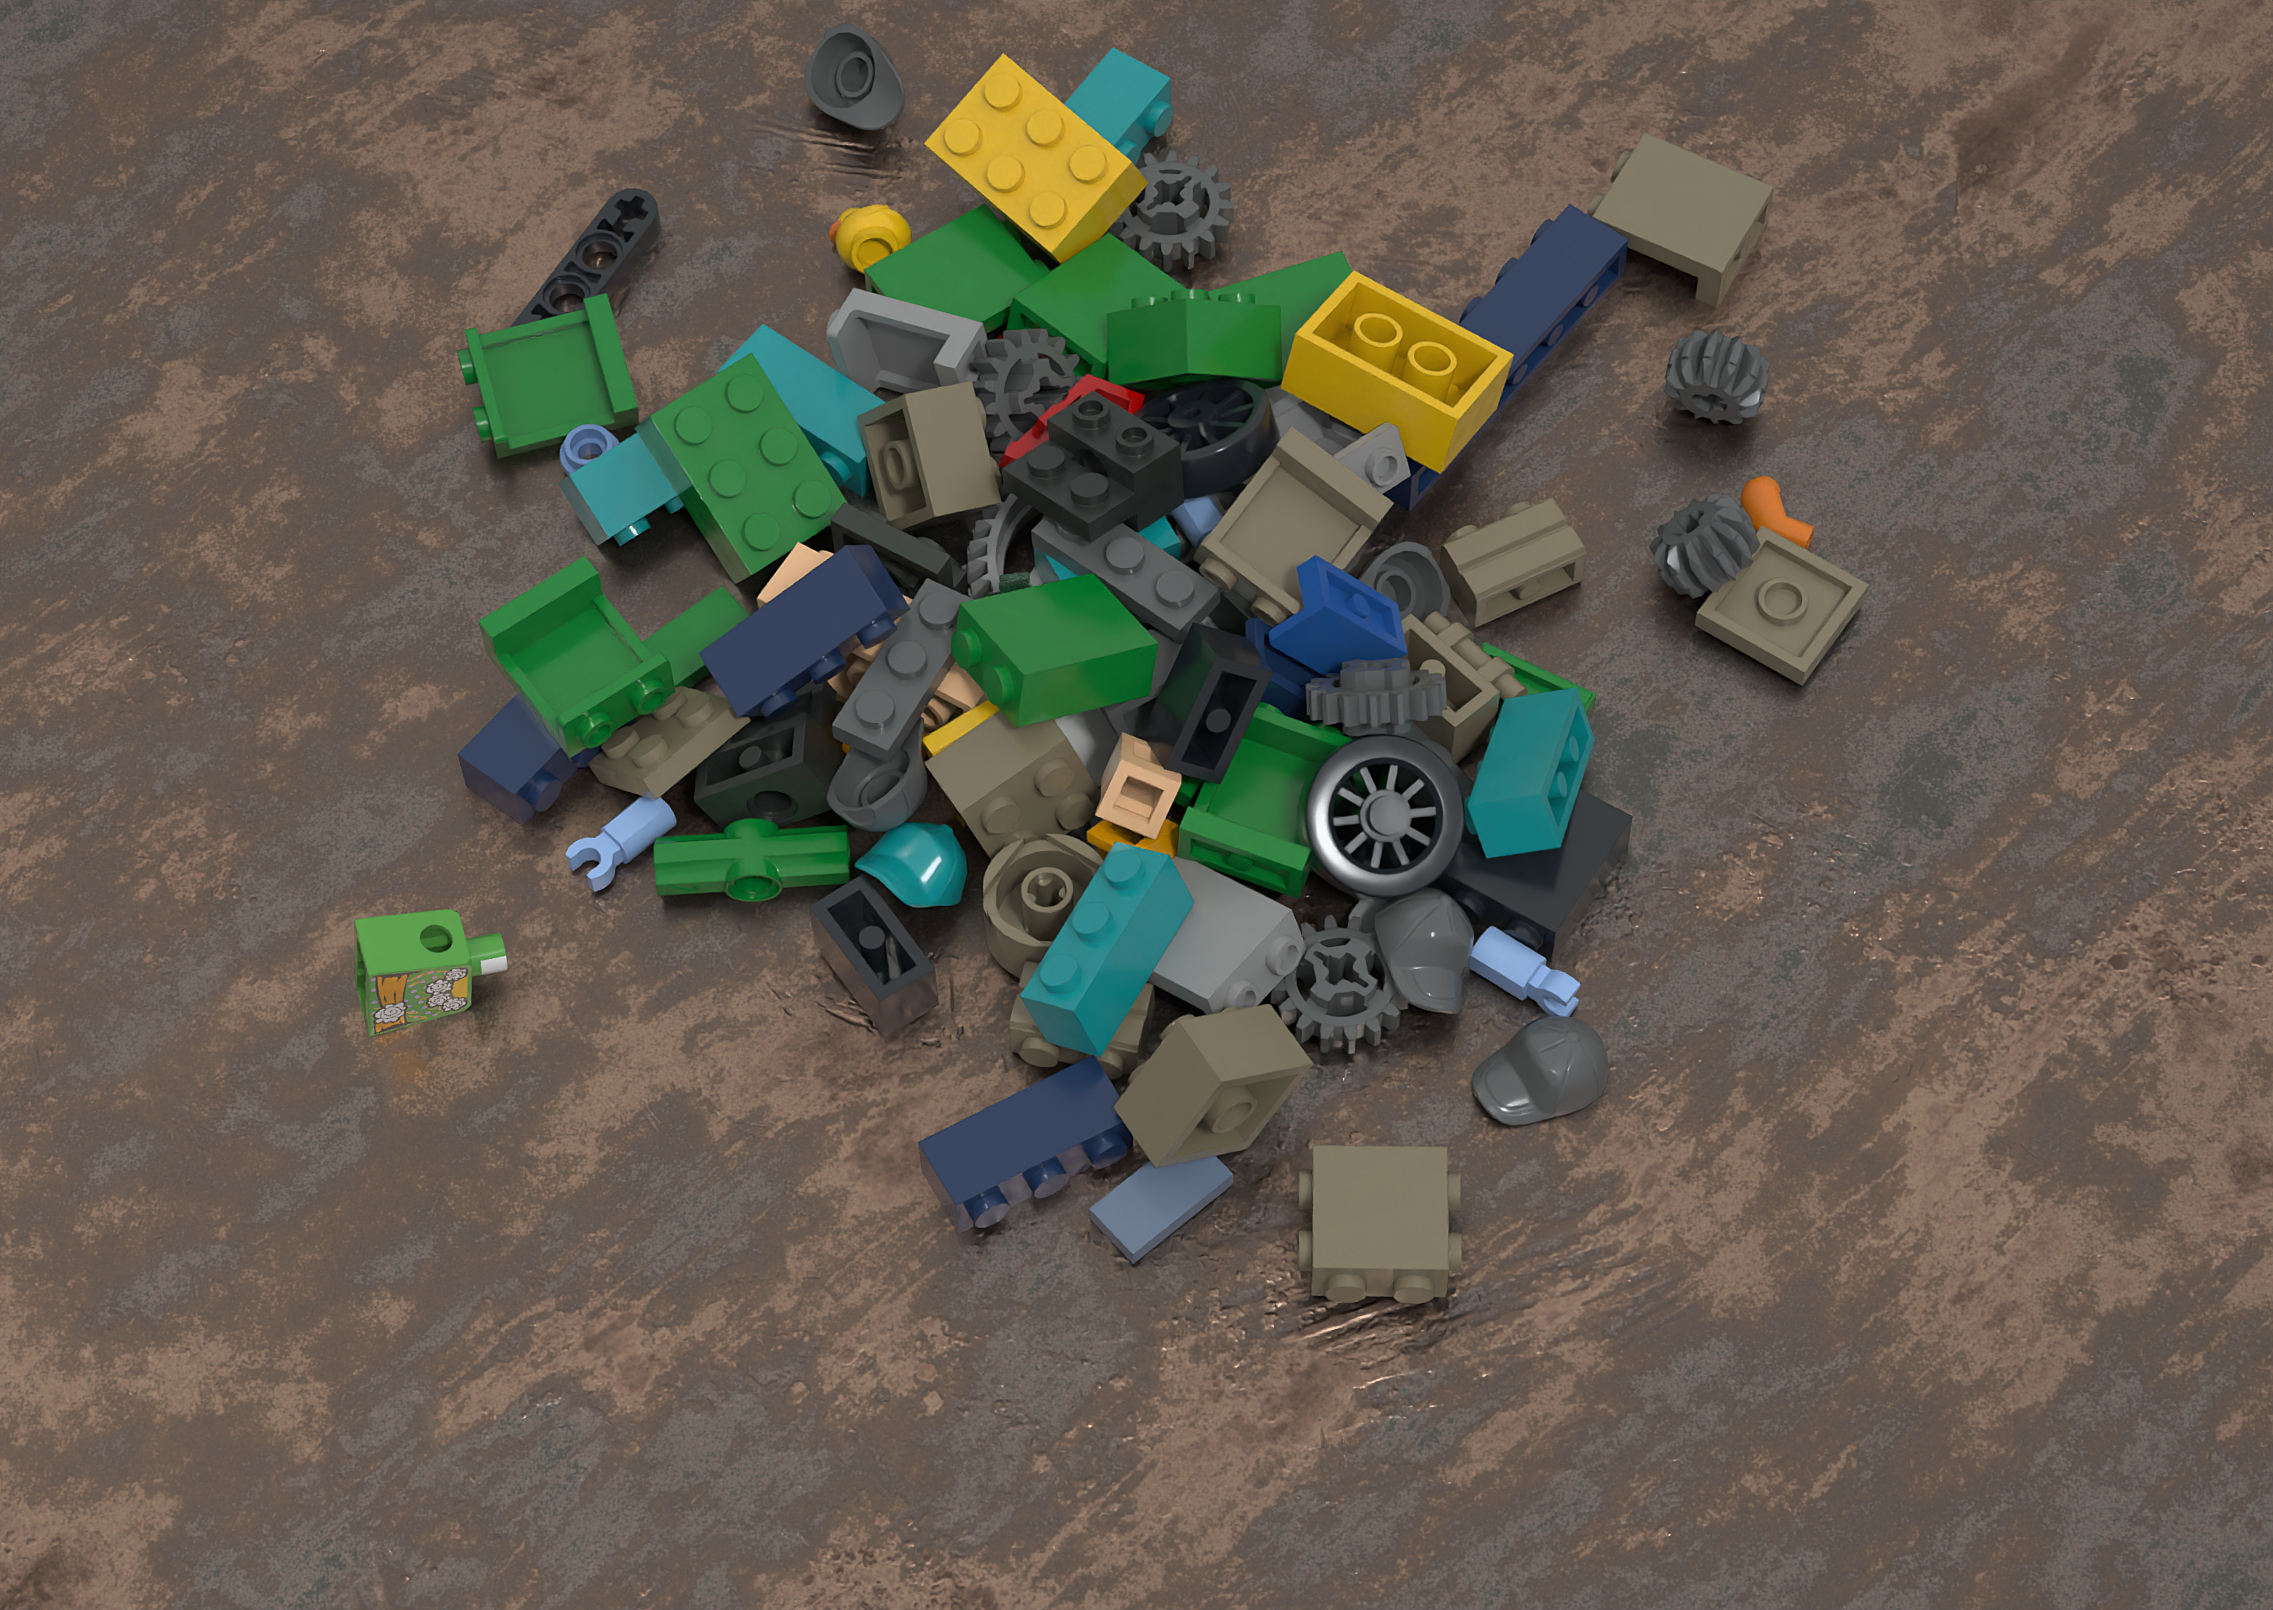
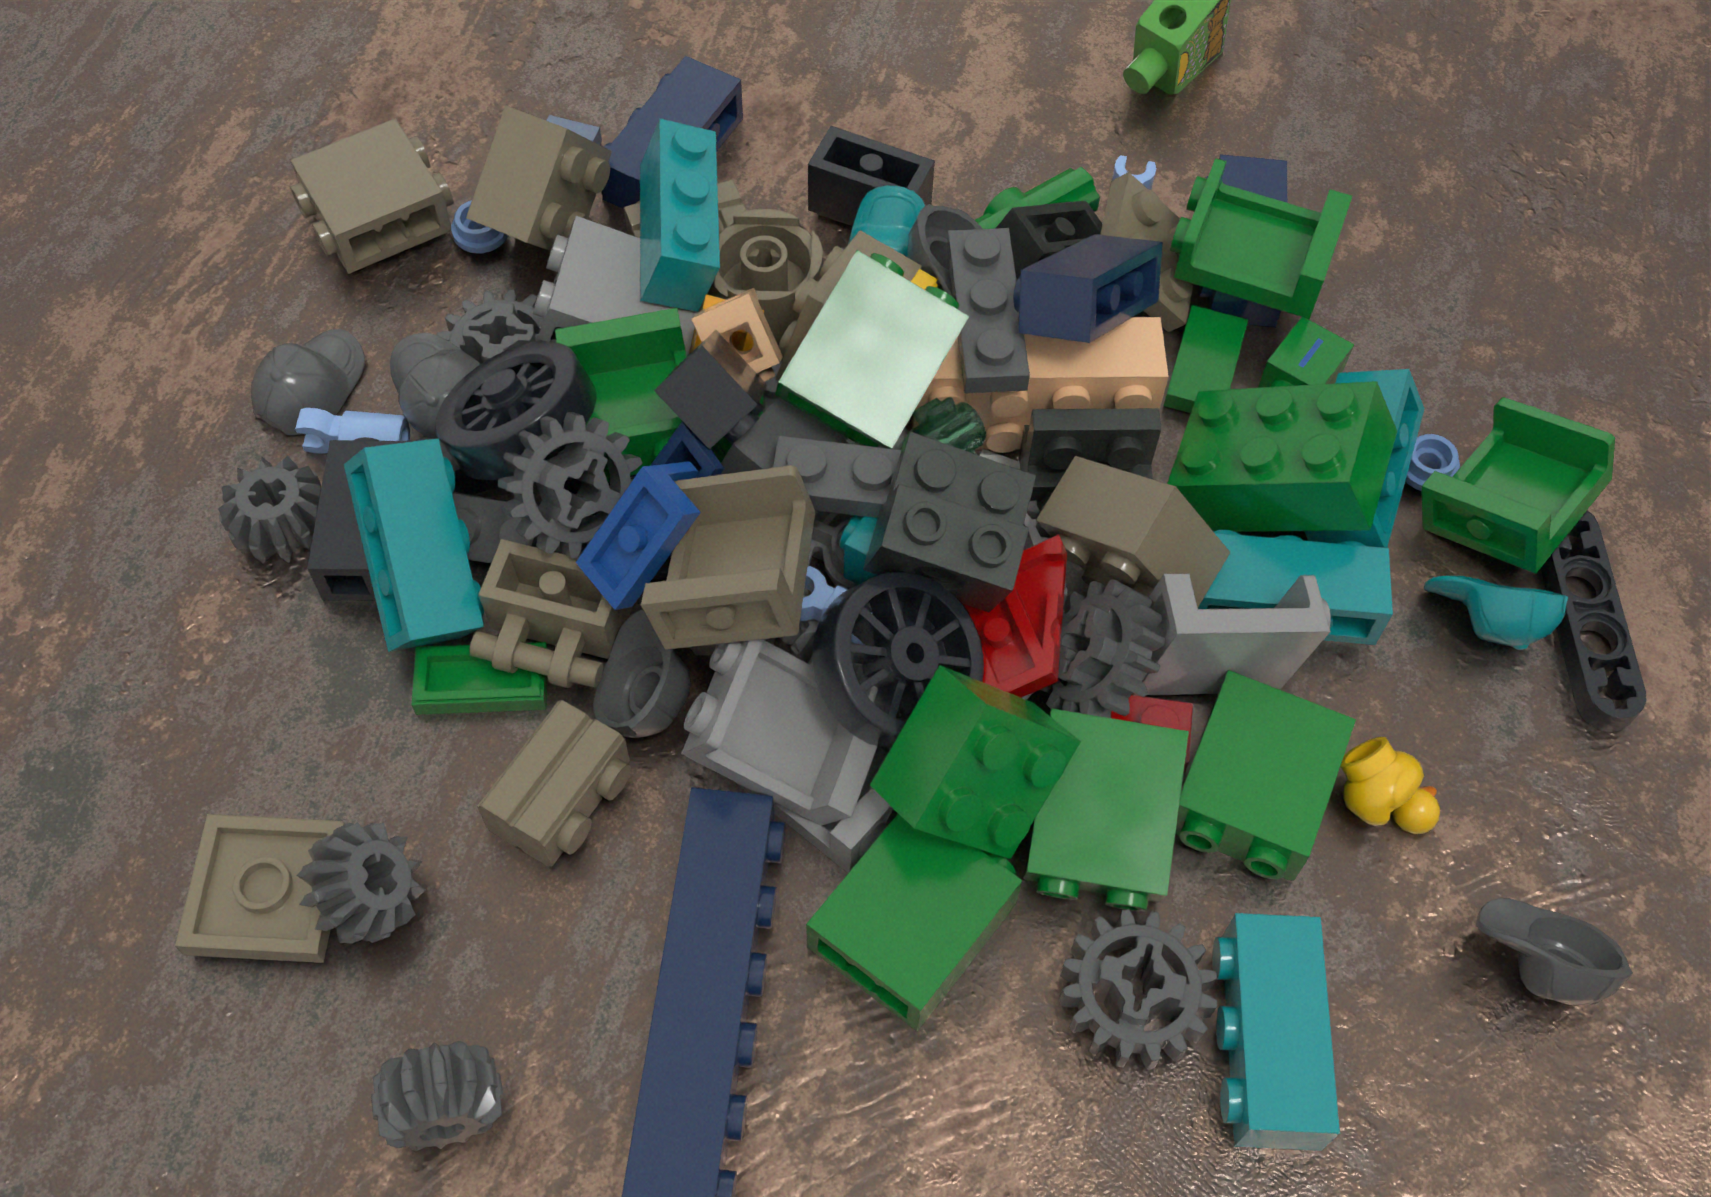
camera: 145 degrees right, 0 degrees up
yellow brick [924,53,1148,265] -> none
yellow brick [1280,270,1514,474] -> none
orange arm [1740,476,1816,550] -> none
none -> dark grey gear [218,456,322,564]
none -> medium blue plate [451,200,508,253]
none -> green brick [1258,317,1354,388]
none -> teal piece [1424,576,1568,650]

